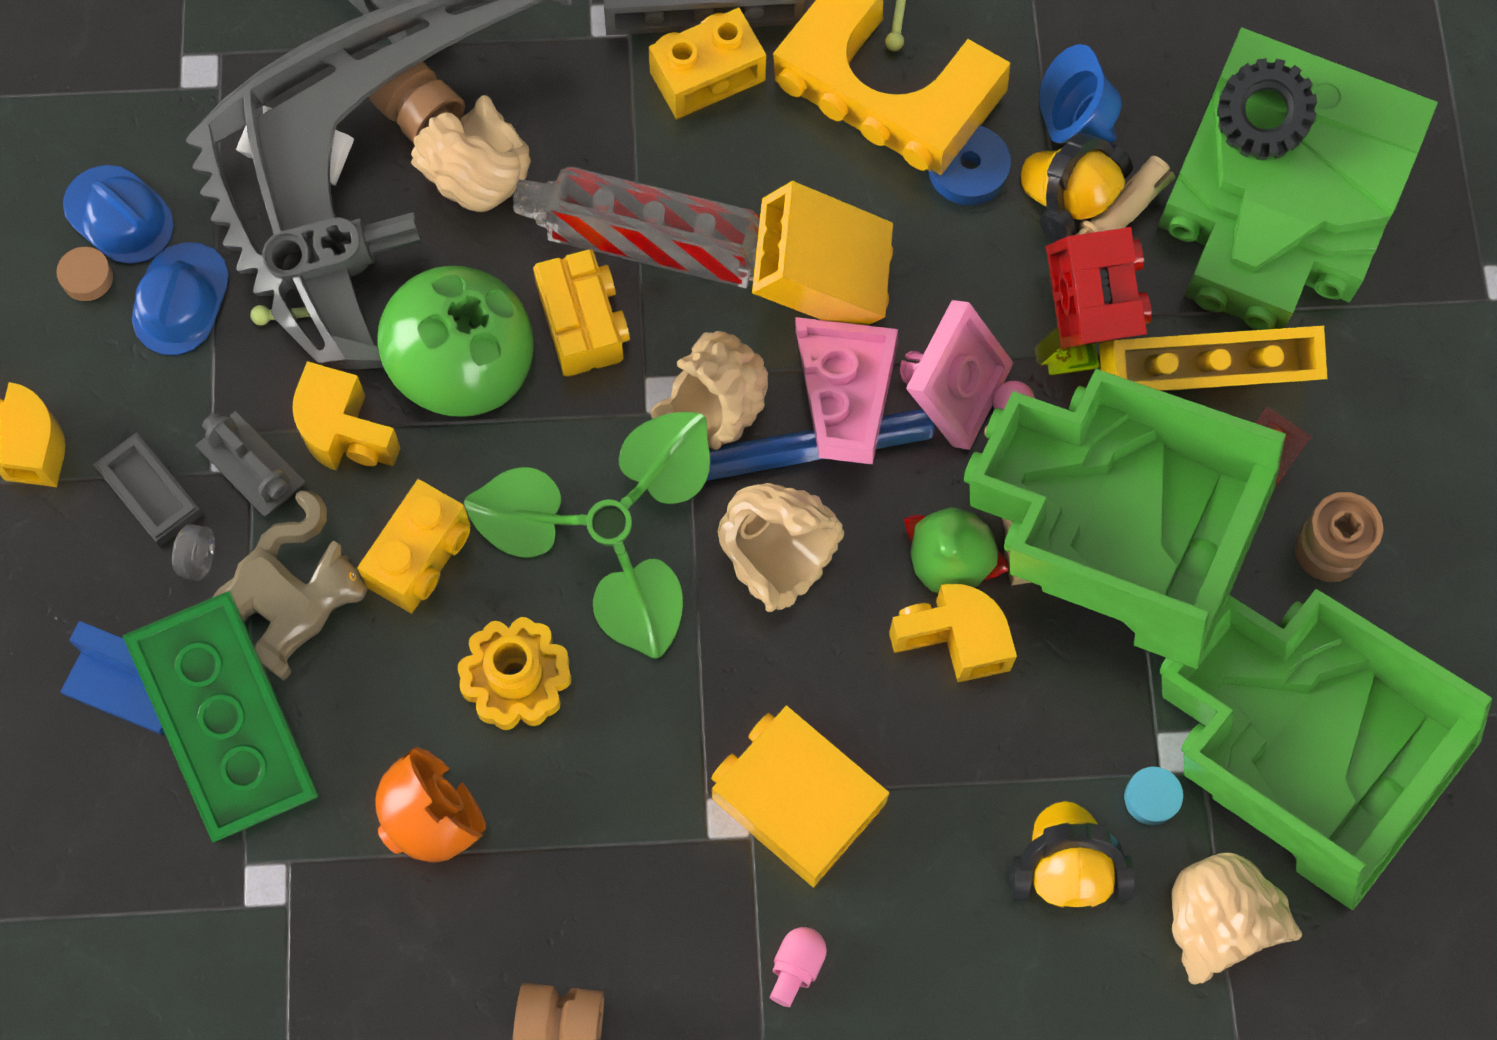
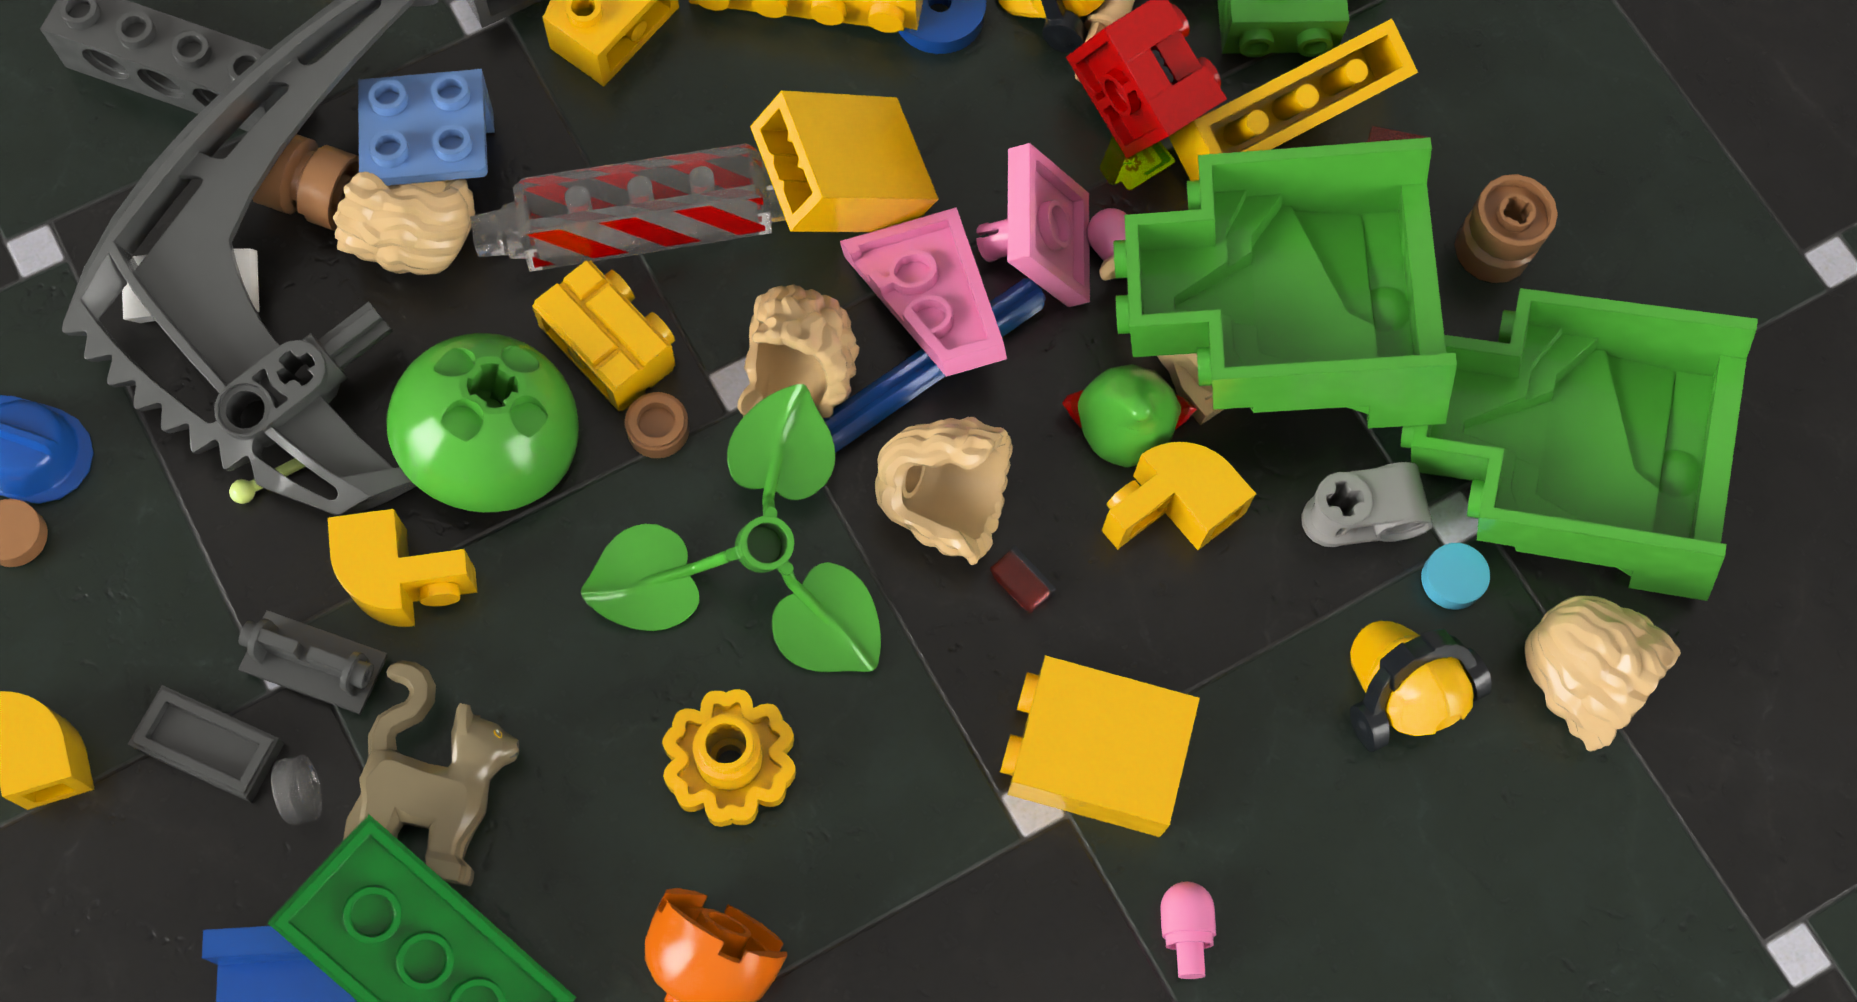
camera: 30 degrees left, 0 degrees up
blue piece [132,242,229,356] -> none
yellow brick [357,479,471,614] -> none
none -> medium blue bracket [358,69,495,186]
none -> medium nougat tile [625,392,690,458]
none -> clear red piece [990,545,1056,613]
none -> light grey piece [1301,462,1433,547]

